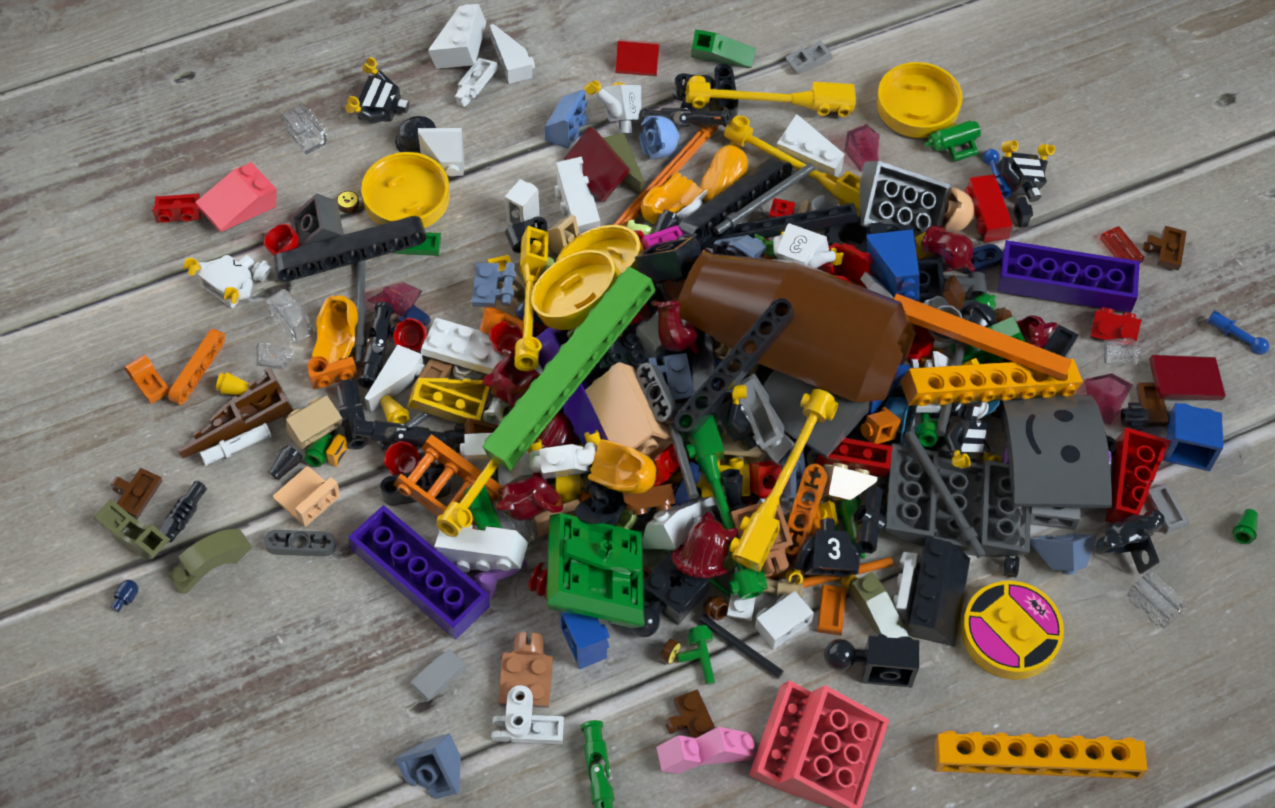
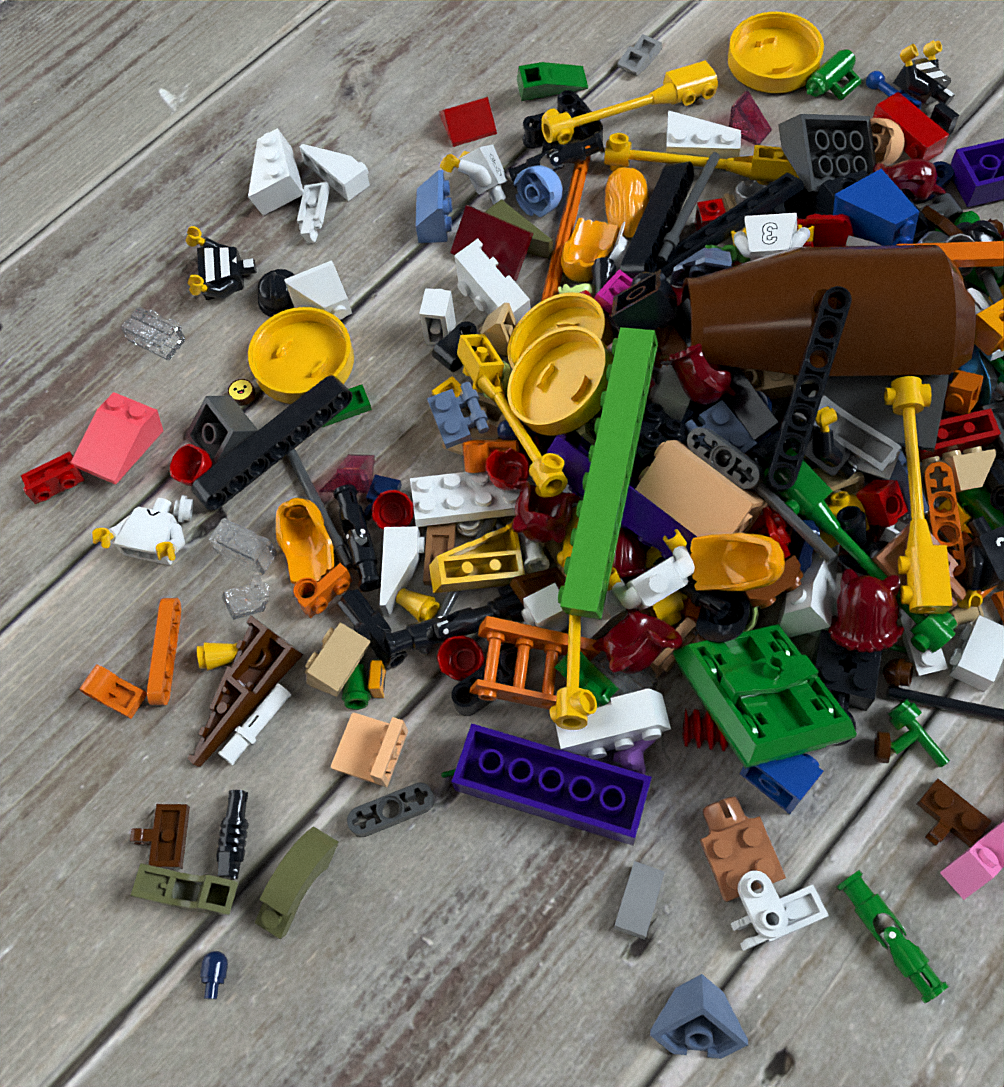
camera: 15 degrees left, 5 degrees up
black cone [268,445,302,481] -> none

